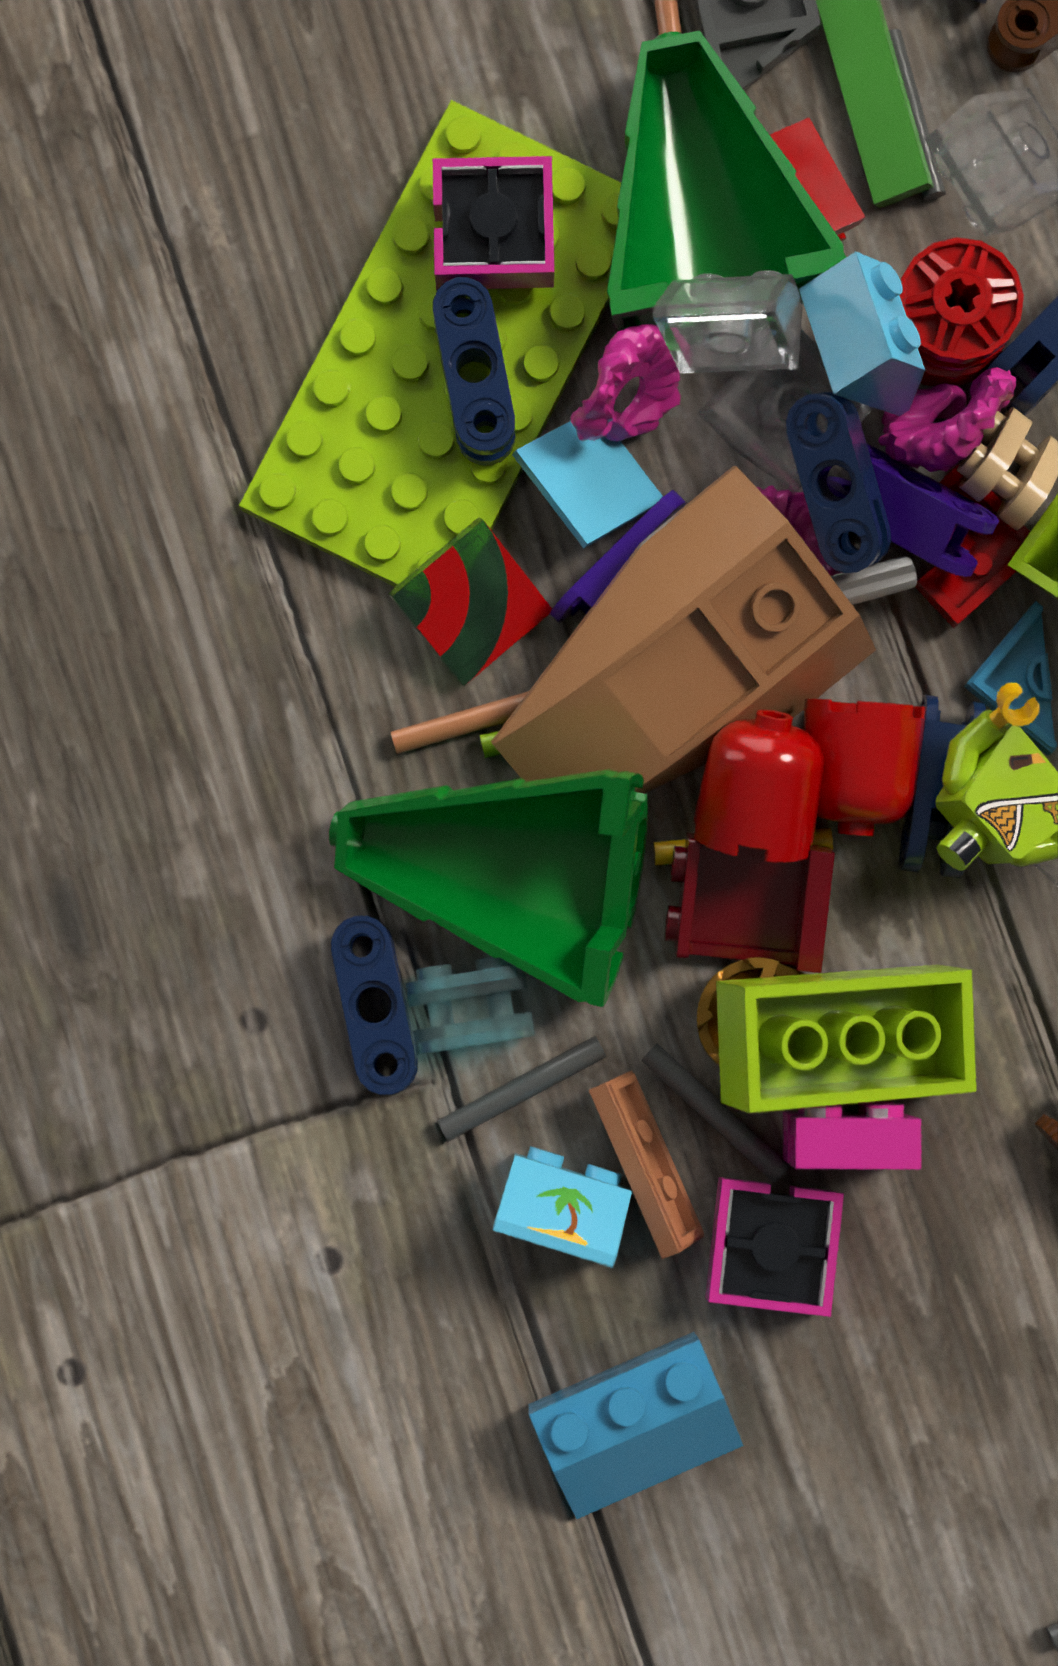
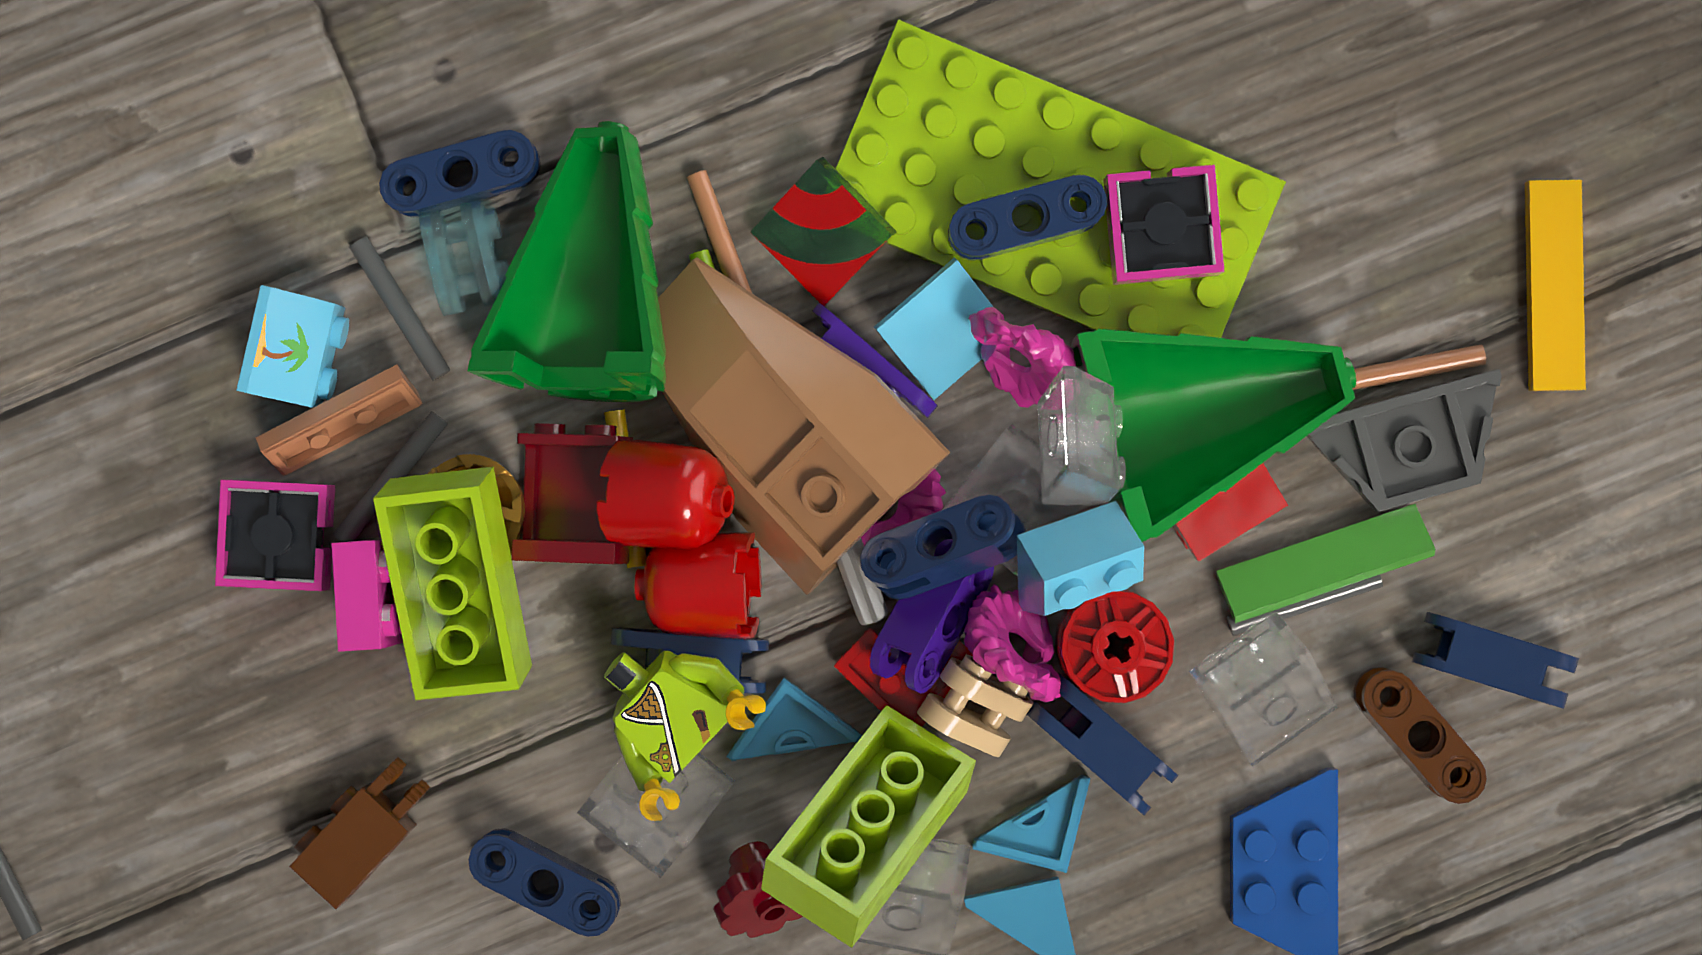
camera: 80 degrees right, 5 degrees up
dark azure slope [529,1332,743,1519] -> none

